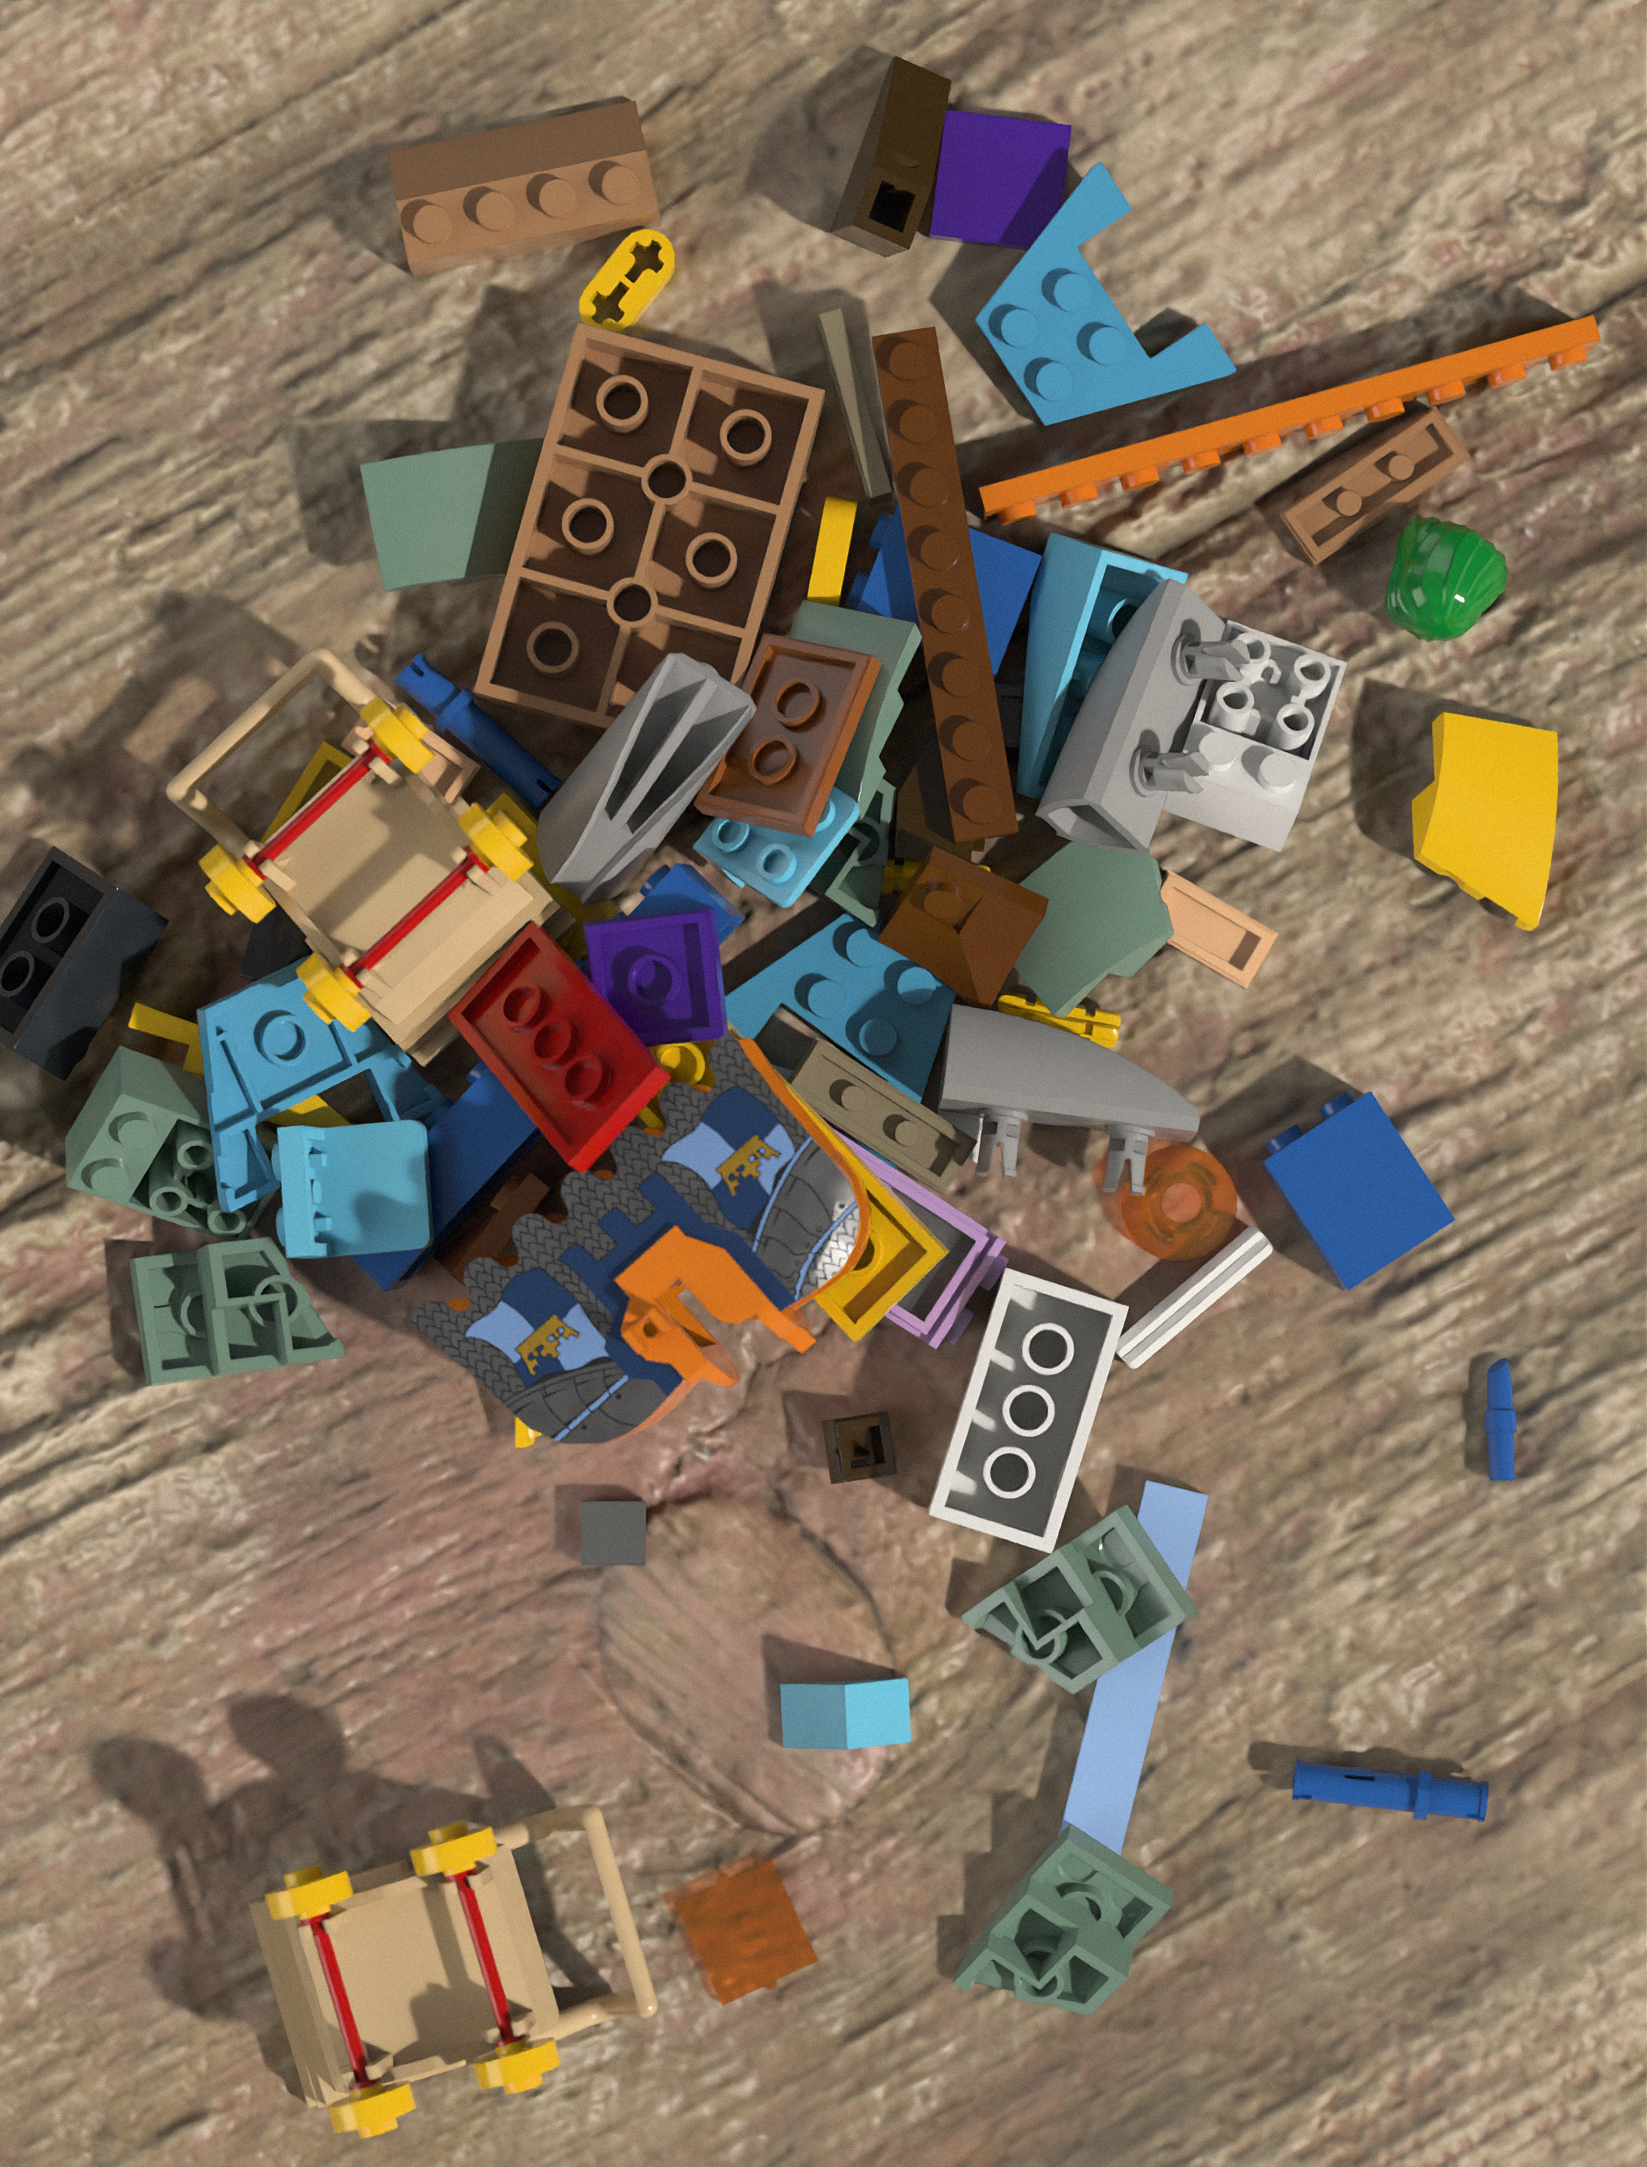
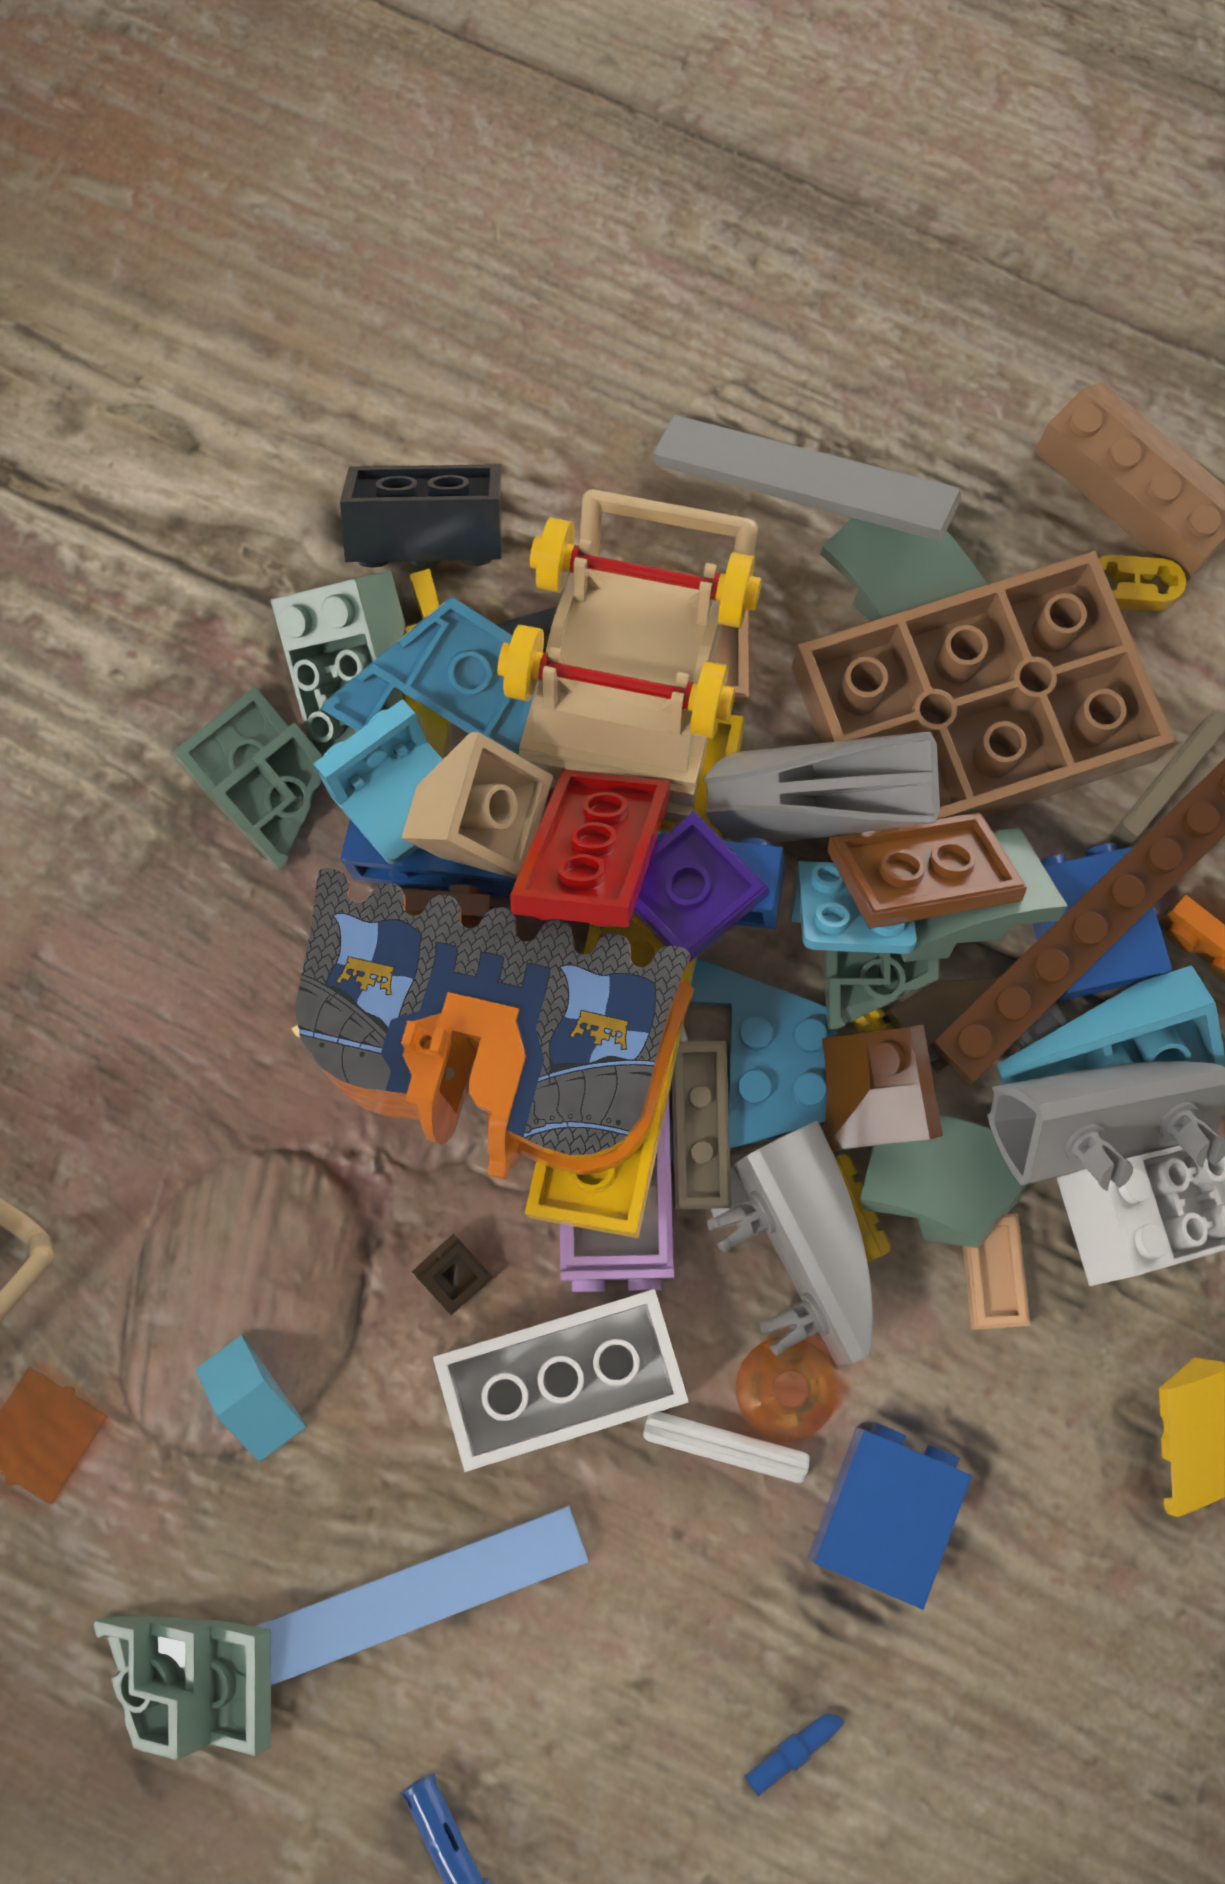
camera: 50 degrees right, 10 degrees down
blue pin [394,652,563,811] -> none
dark grey tile [581,1500,646,1566] -> none
yellow beam [807,496,858,607] -> none
sand green slope [961,1504,1198,1694] -> none
none -> tan slope [401,732,553,879]
none -> light grey tile [653,415,961,542]

